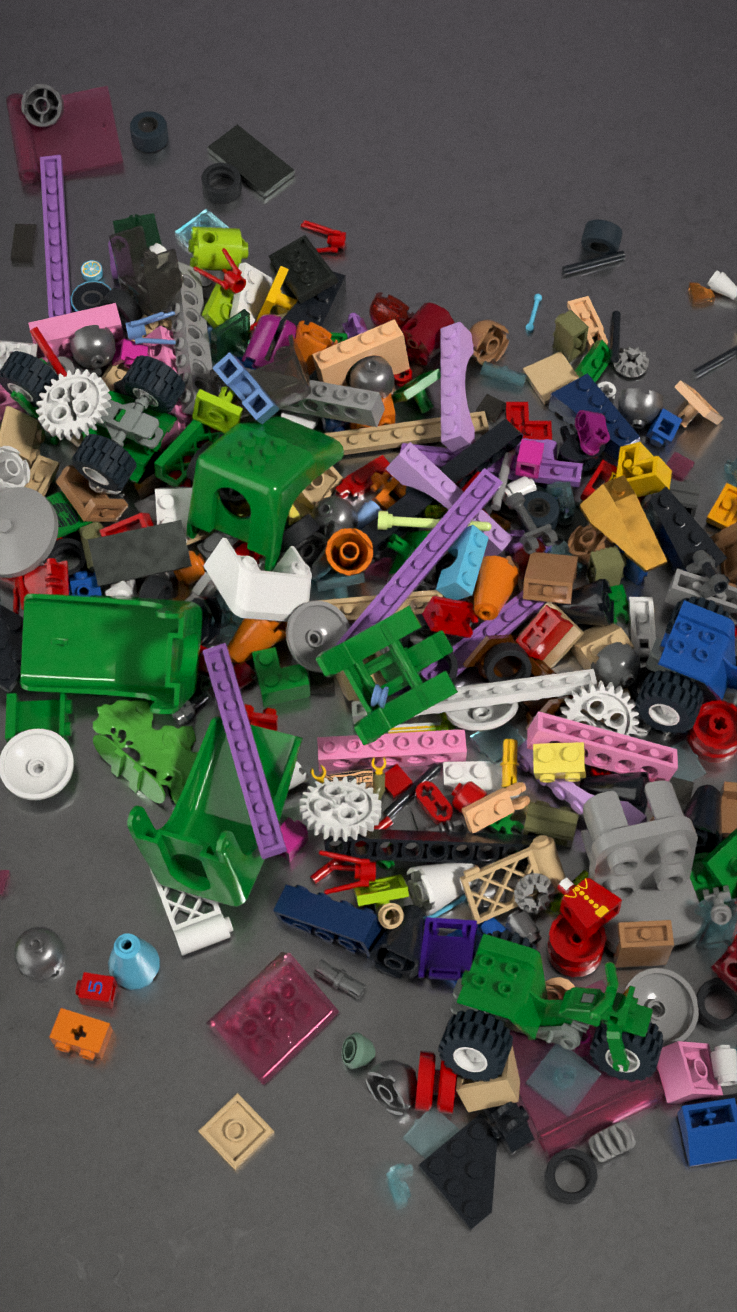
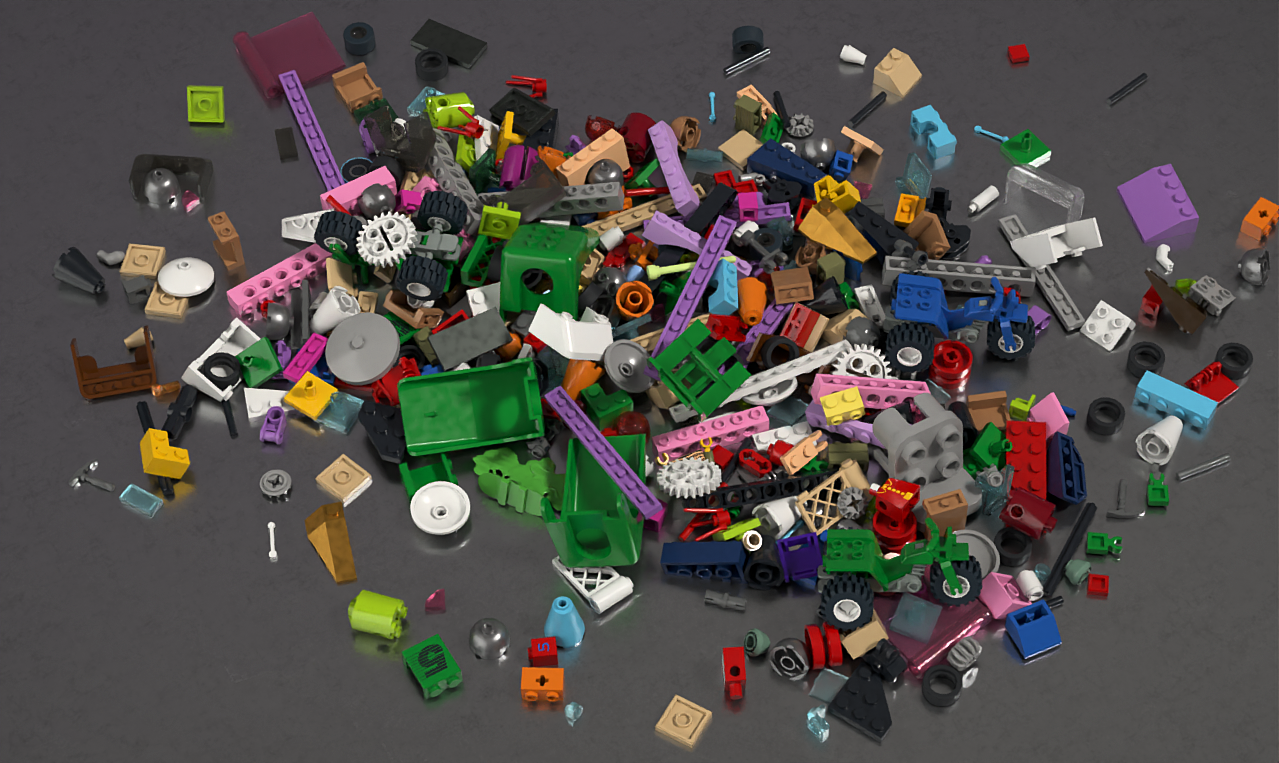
camera: 15 degrees left, 10 degrees down
flat silver cylinder [21,84,64,127] -> none
medium azure tile [81,260,103,282] -> none
medium blue plant [125,311,176,345] -> none
clear pink slope [206,952,339,1085] -> none
medium blue arch [212,352,280,424] -> none
medium blue bush [371,684,389,709] -> none
light grey bar [491,452,513,511] -> none
yellow axle [500,739,520,788] -> none
magenta piece [575,410,610,456] -> none
clear orange tile [688,282,715,305] -> none
none -> medium nougat panel [332,62,383,113]
none -> clear light blue hinge [565,702,583,721]
none -> white brick [599,226,626,252]
none -> clear red cylinder [612,411,651,444]
none -> red bar [624,185,692,197]
none -> red torso [722,647,746,700]
none -> light grey arm [738,172,766,186]

